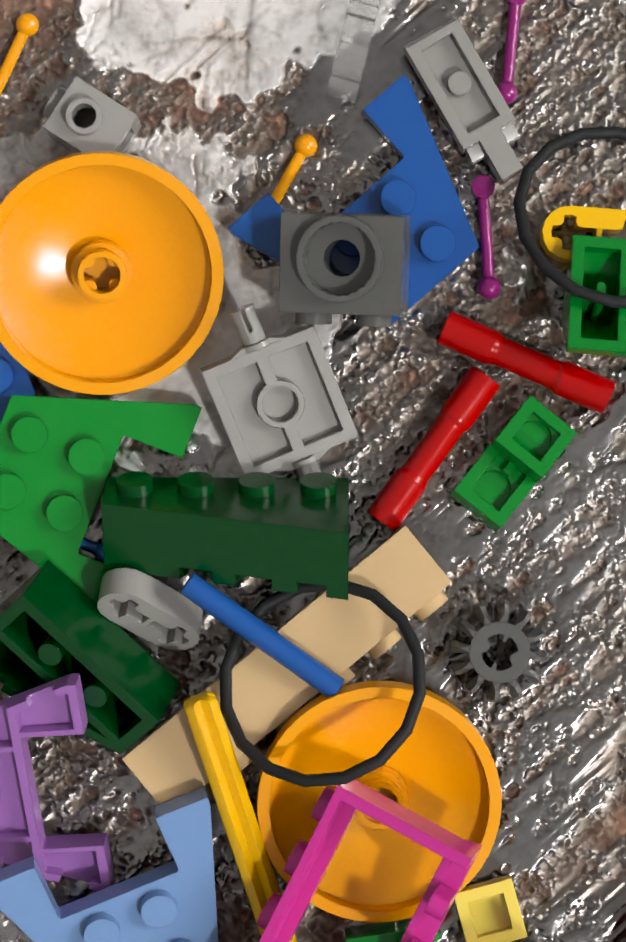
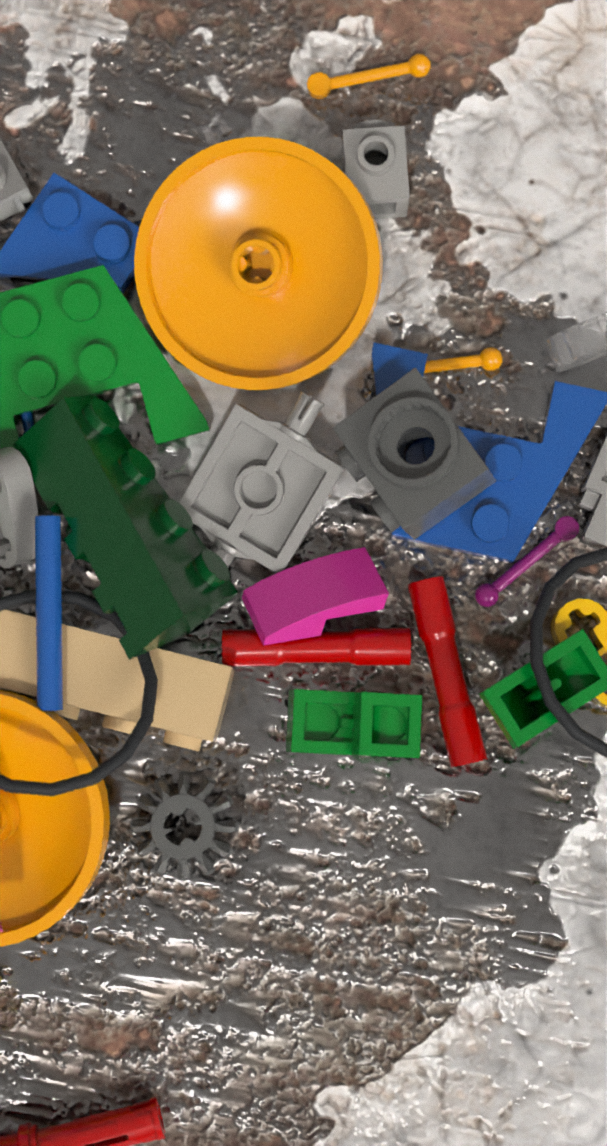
camera: 60 degrees right, 5 degrees down
none -> dark pink slope [242,547,389,646]

